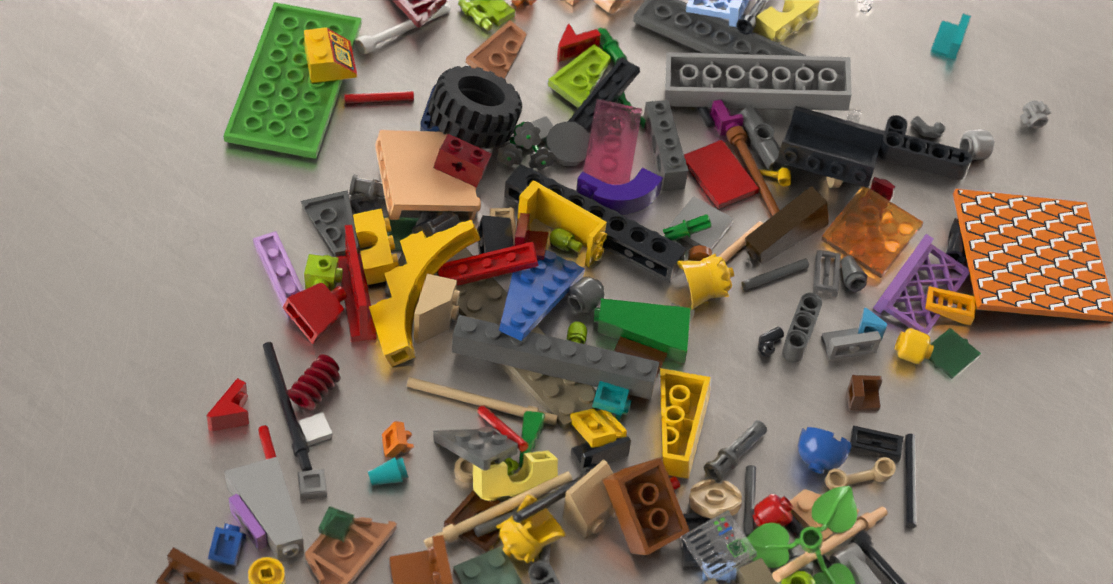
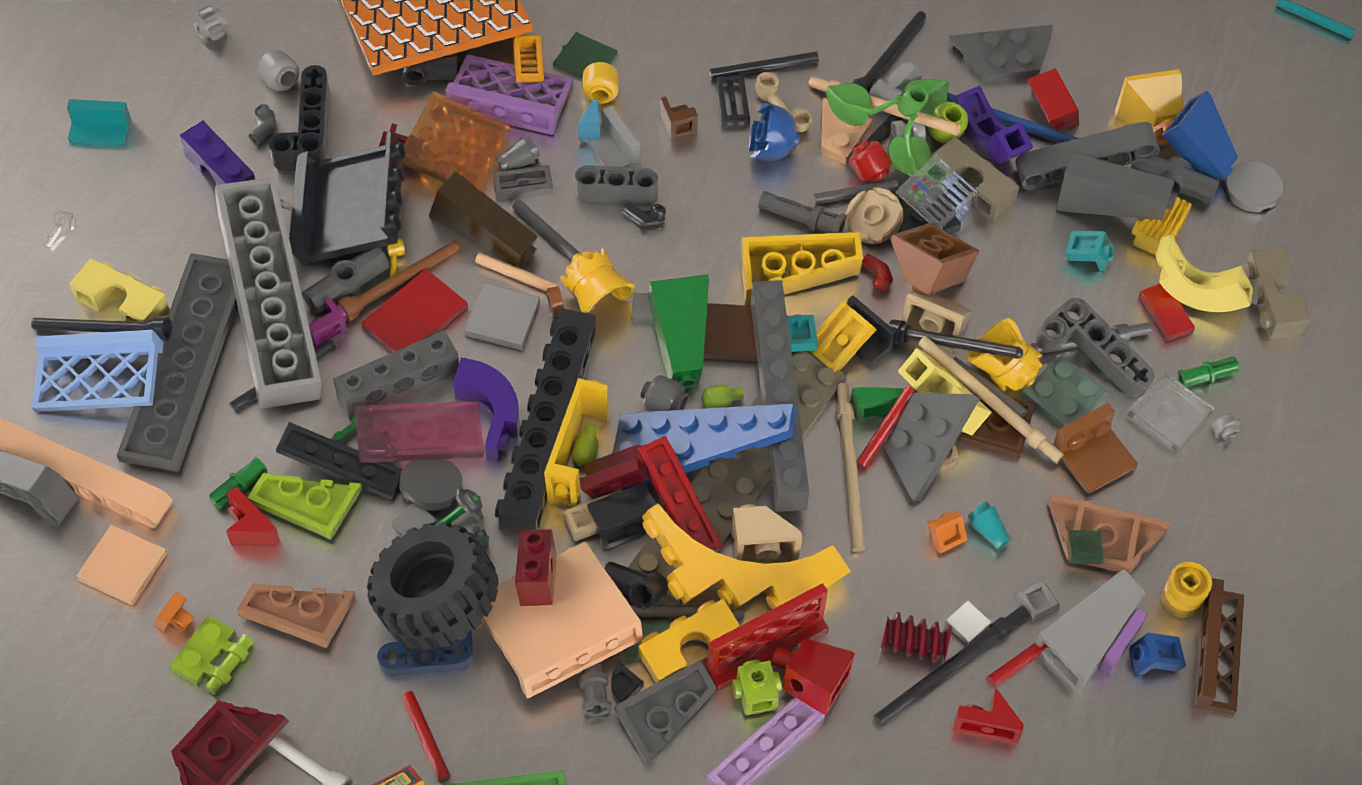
camera: 105 degrees left, 5 degrees up
green axle [663,214,712,241] -> none
none -> dark purple arch [180,120,256,185]

